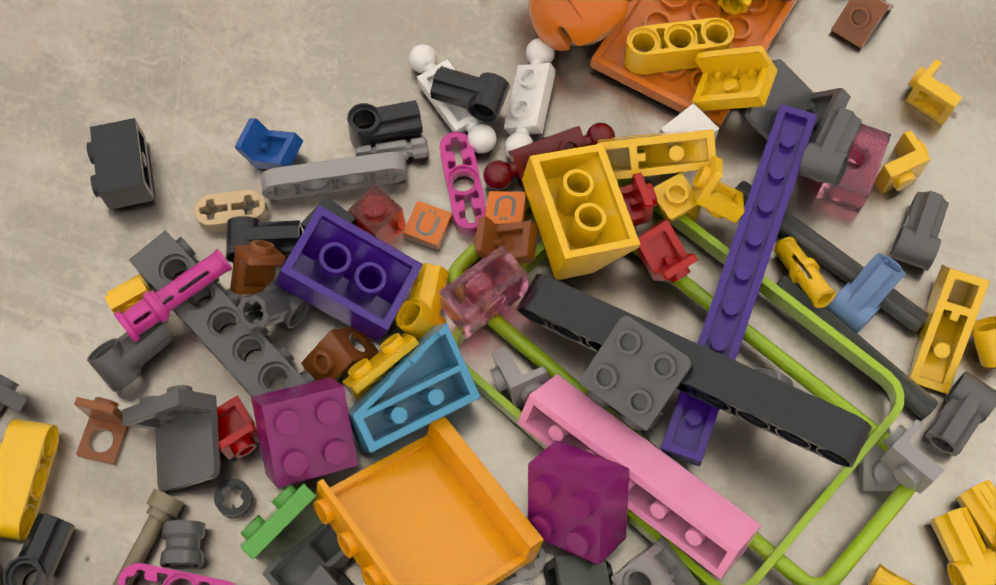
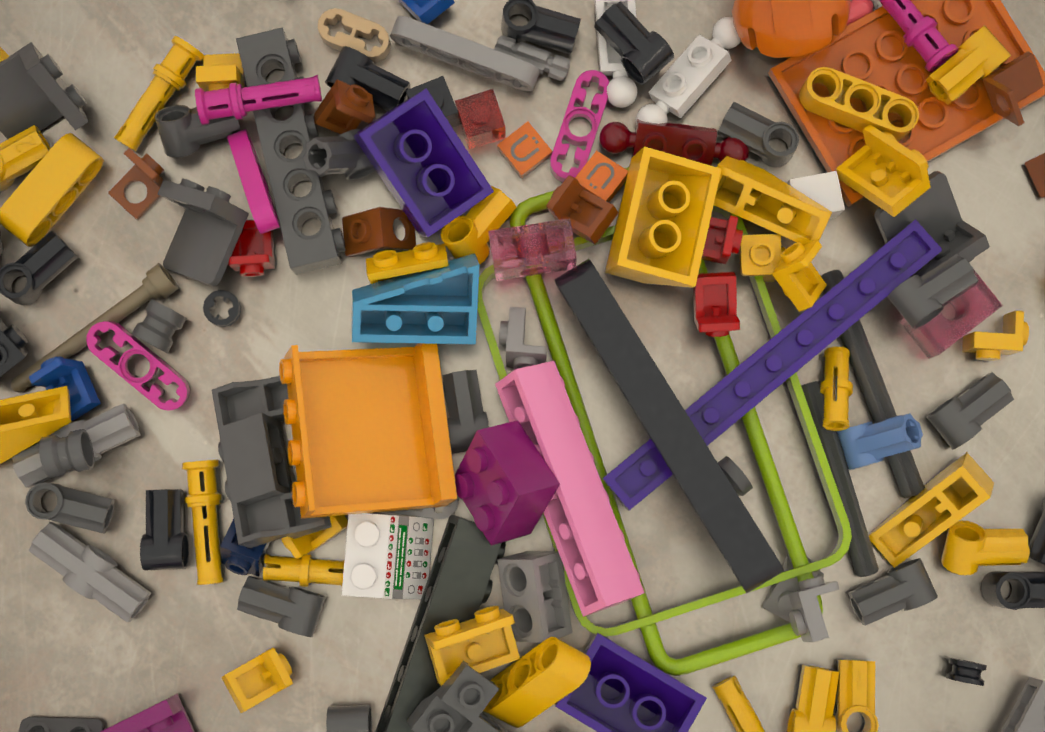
camera: 25 degrees right, 15 degrees up
bright green plate [240,484,316,560] -> none
magenta brick [251,378,358,488] -> none
dark grey bracket [578,316,692,431] -> none
none -> yellow pin [114,36,204,152]
none -> dark pink beam [227,129,280,234]
none -> dark grey piece [442,370,489,454]
none -> dark grey piece [717,102,799,167]

